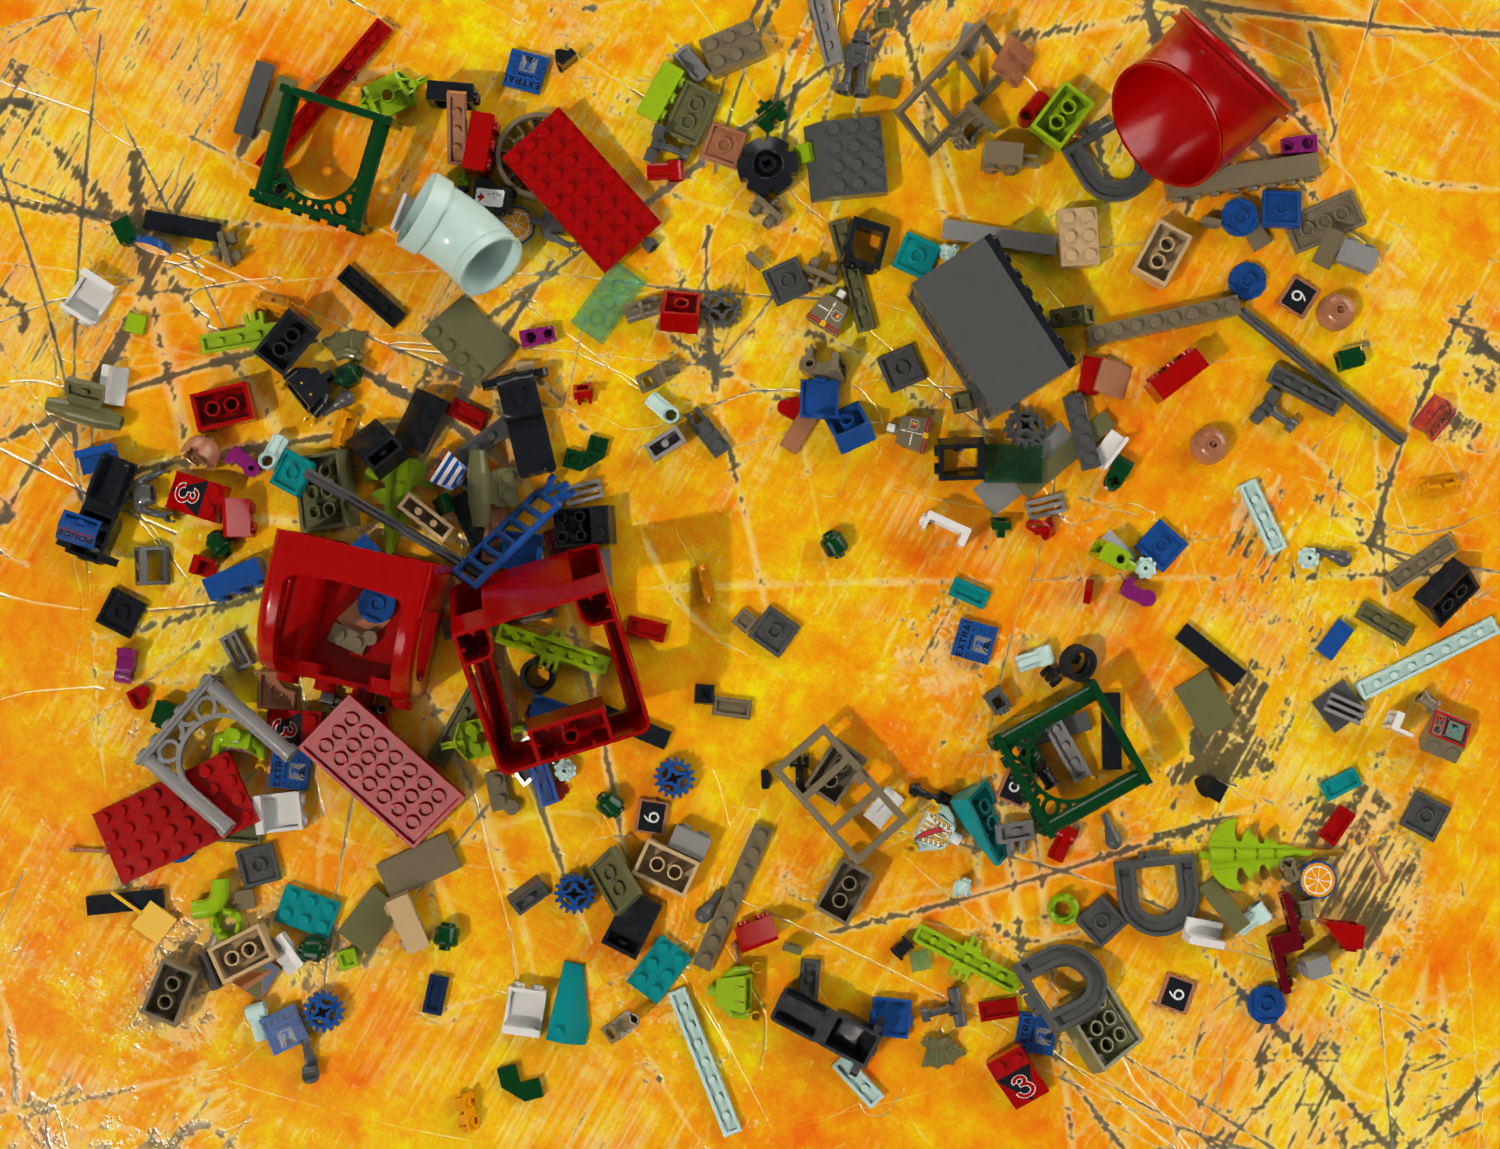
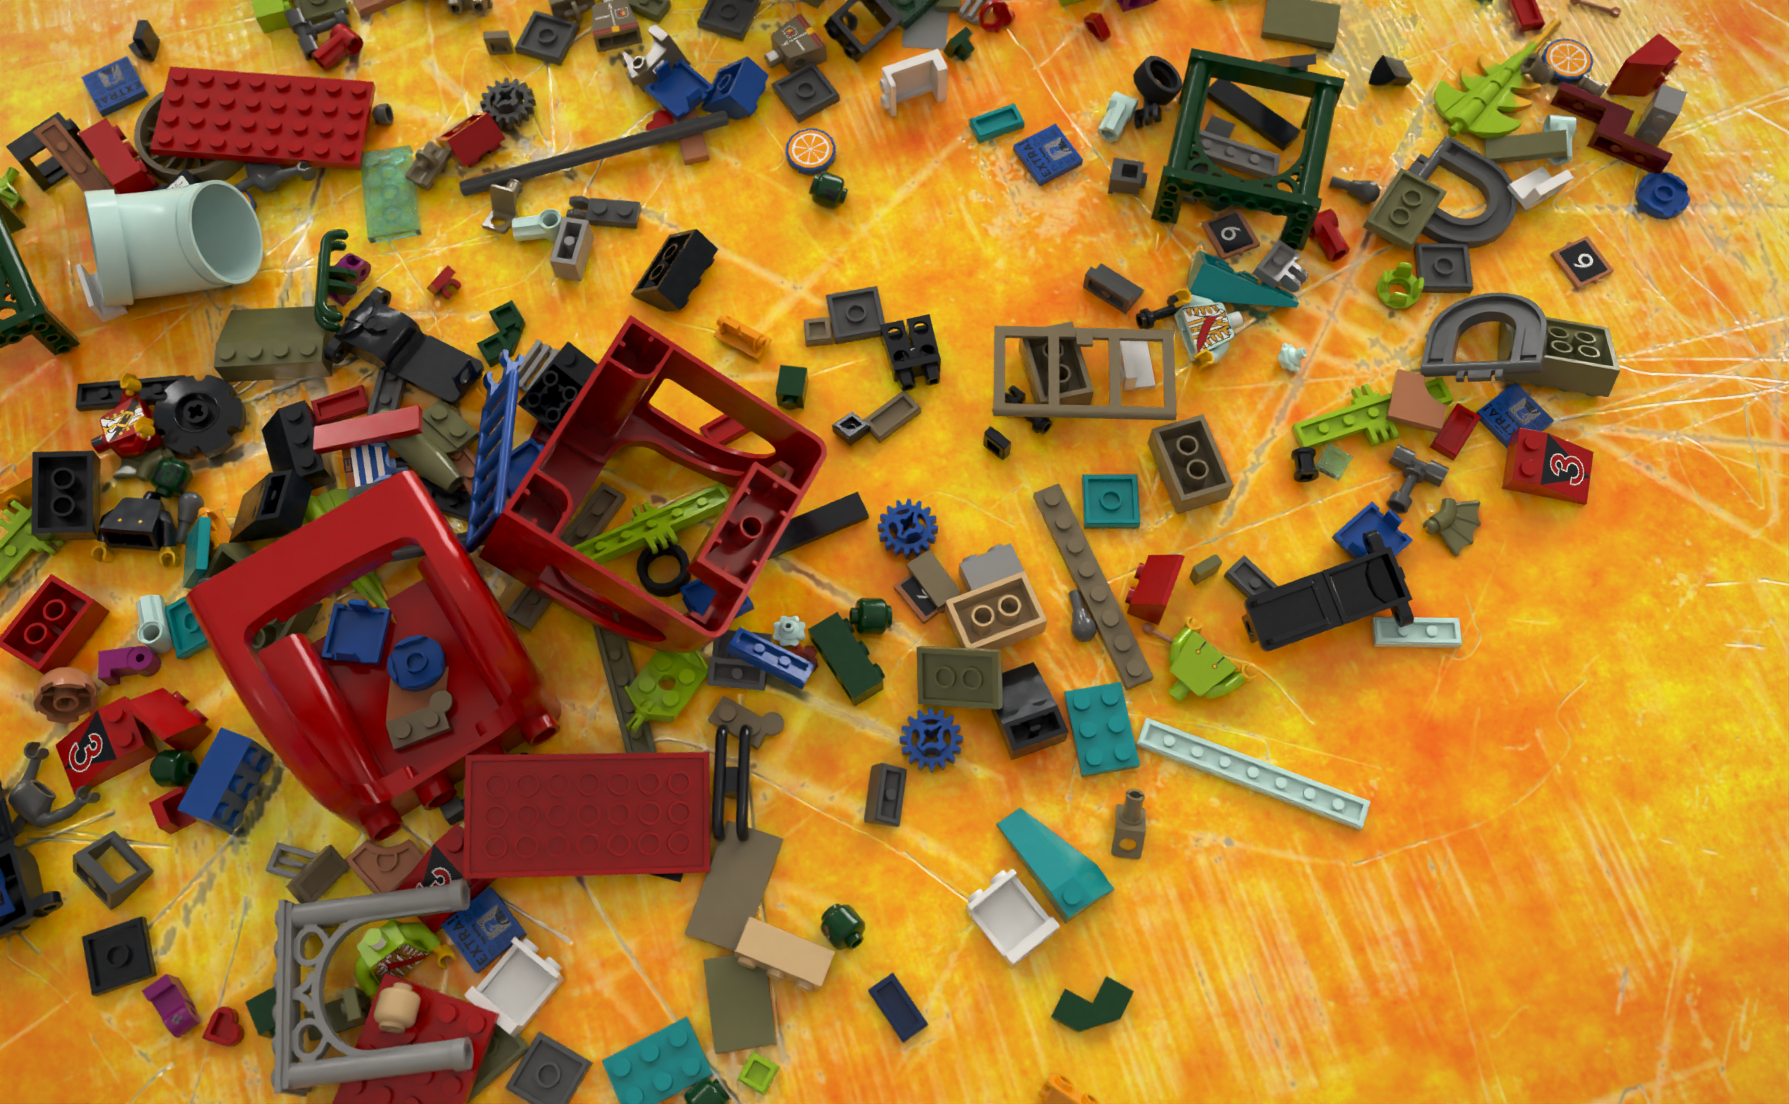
camera: 50 degrees left, 20 degrees down
none -> torso [90,373,163,459]
none -> black piece [153,375,246,459]
none -> teal tile [183,516,211,589]
none -> dark tan tile [286,845,350,903]
none -> olive bracket [304,987,370,1041]
none -> tile [313,405,423,455]
none -> dark green piece [314,229,358,333]
none -> tan head [374,983,420,1033]
none -> dark grey axle [459,110,729,196]
none -> black slope [631,229,718,312]
none -> black piece [712,724,753,842]
none -> dark grey tile [772,62,840,123]
none -> dark green brick [776,365,808,410]
none -> tile [786,128,836,175]
none -> dark green brick [808,612,885,707]
none -> black hips [880,314,941,391]
none -> dark tan tile [906,549,961,610]
none -> teal tile [1082,474,1140,529]
none -> dark grey panel [1083,263,1144,314]
none -> dark grey plate [1262,54,1316,71]
none -> olive tile [1363,168,1447,251]
none -> nougat tile [1386,369,1447,433]

